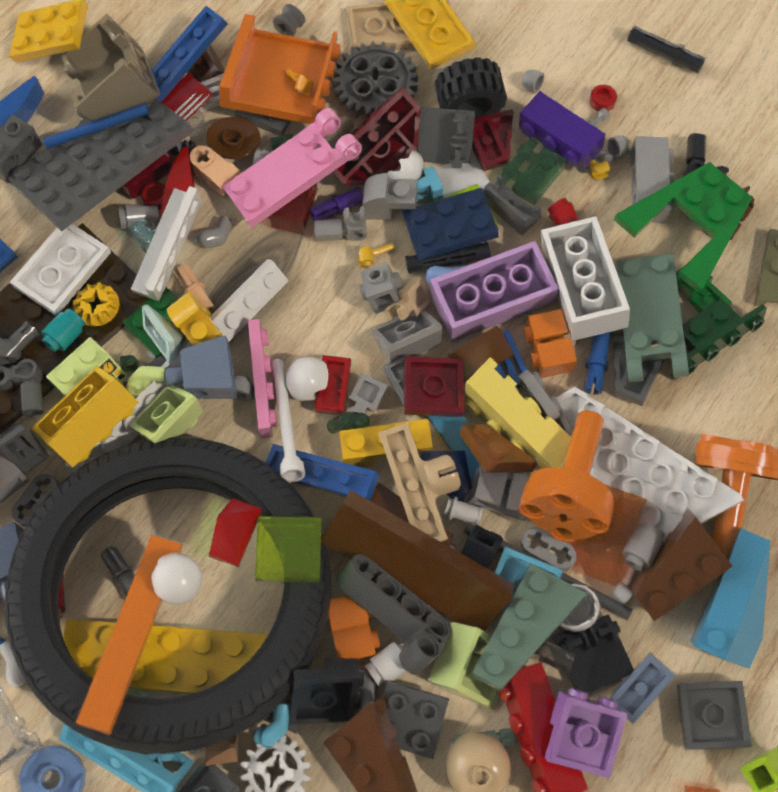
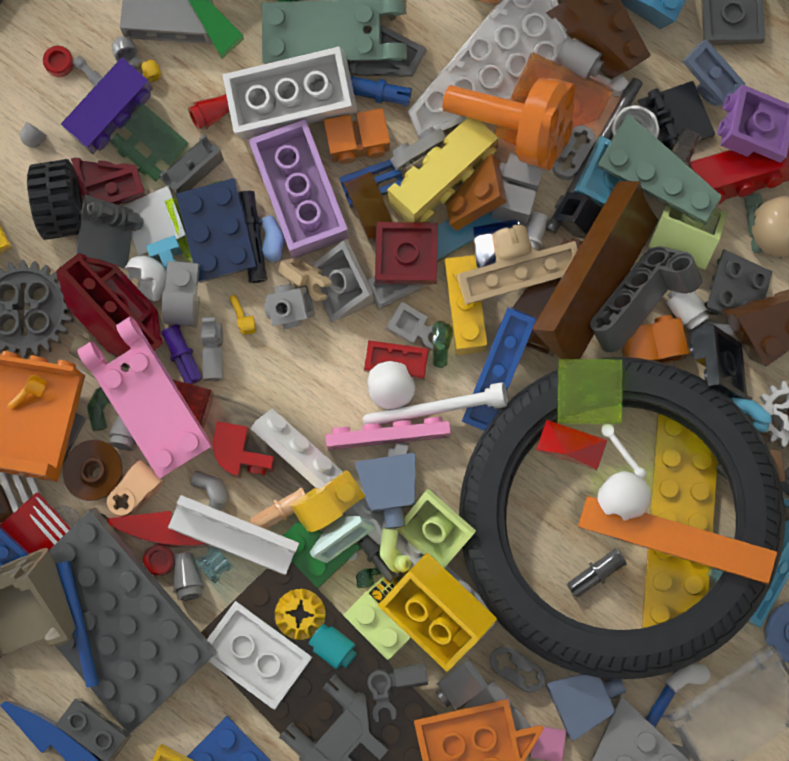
camera: 85 degrees left, 10 degrees up
none -> red brick [213,421,276,479]
none -> white hinge [602,424,647,479]

